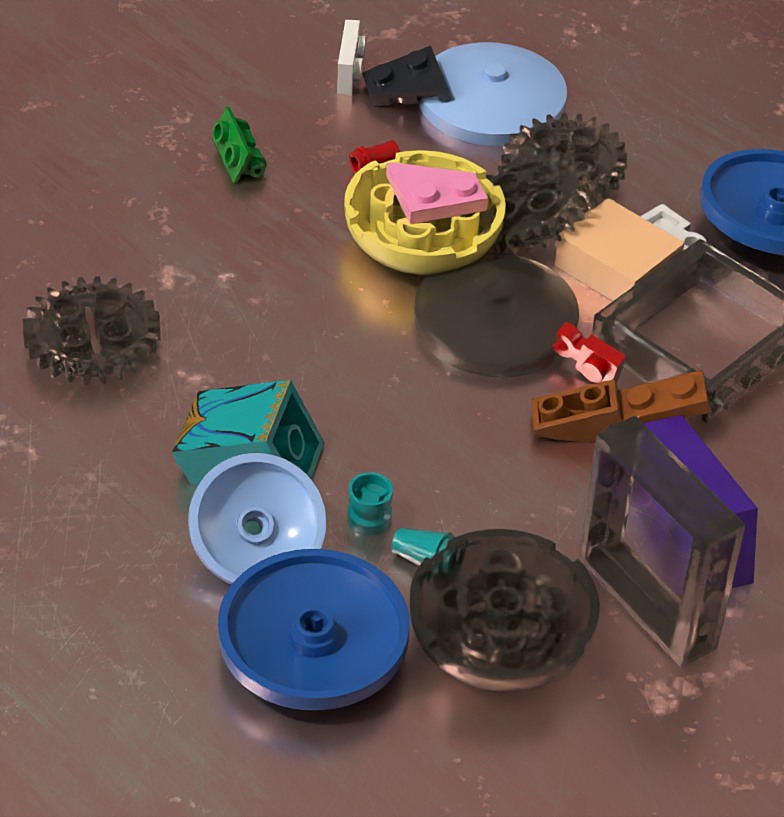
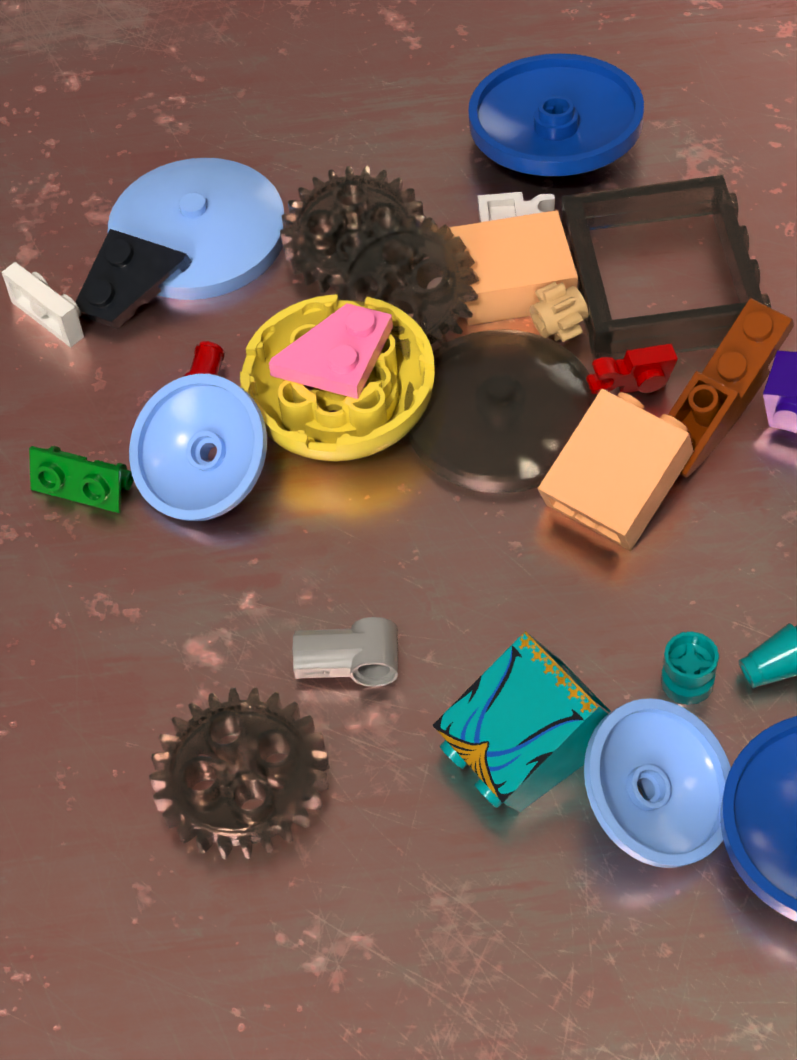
camera: 45 degrees left, 10 degrees up
none -> light blue dish [129,374,267,521]
none -> light grey piece [292,617,398,687]
none -> tan gear [530,282,589,342]
none -> light nougat brick [538,389,694,551]

